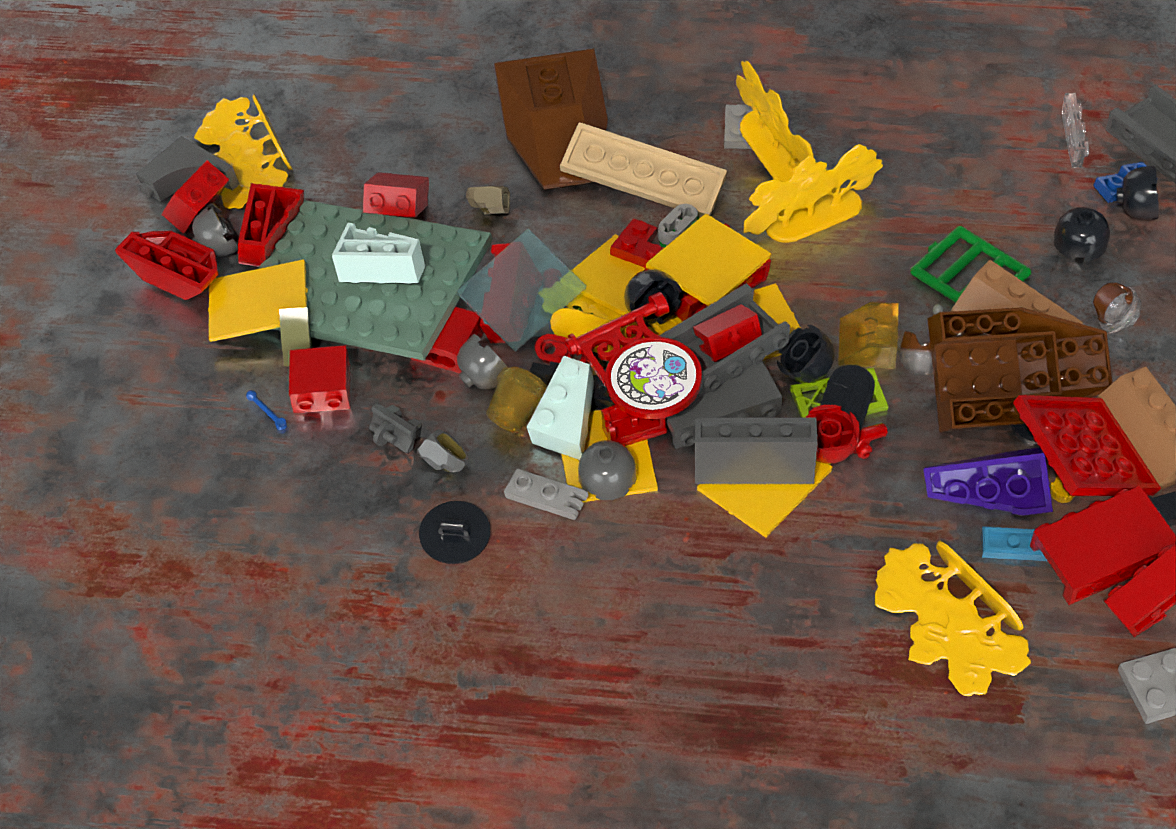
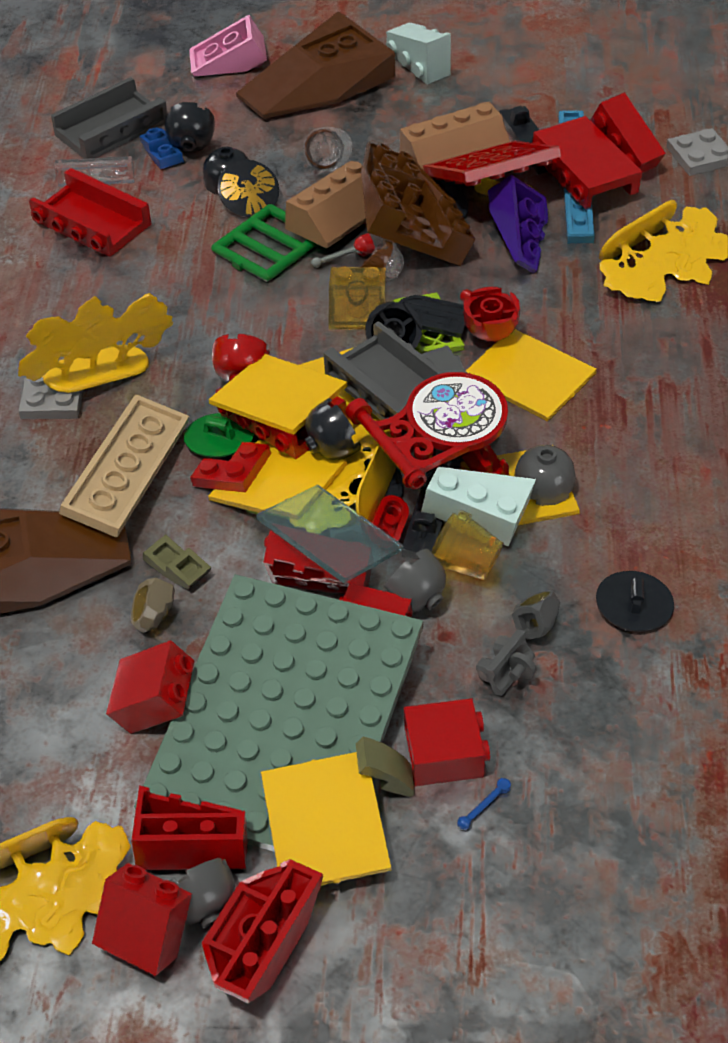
camera: 95 degrees left, 5 degrees down
dark grey arch [136,136,240,202] -> none
light aqua wedge [332,222,425,284] -> none
light grey hinge [504,469,589,520] -> none
light grey beam [658,204,698,245] -> none
red hinge [693,304,762,362] -> none
dark grey panel [695,418,817,484] -> none
yellow plant [744,144,883,243] -> none
none -> red panel [29,168,152,257]
none -> olive slope [143,534,211,589]
none -> red cylinder [212,334,270,382]
none -> shield [218,160,279,218]

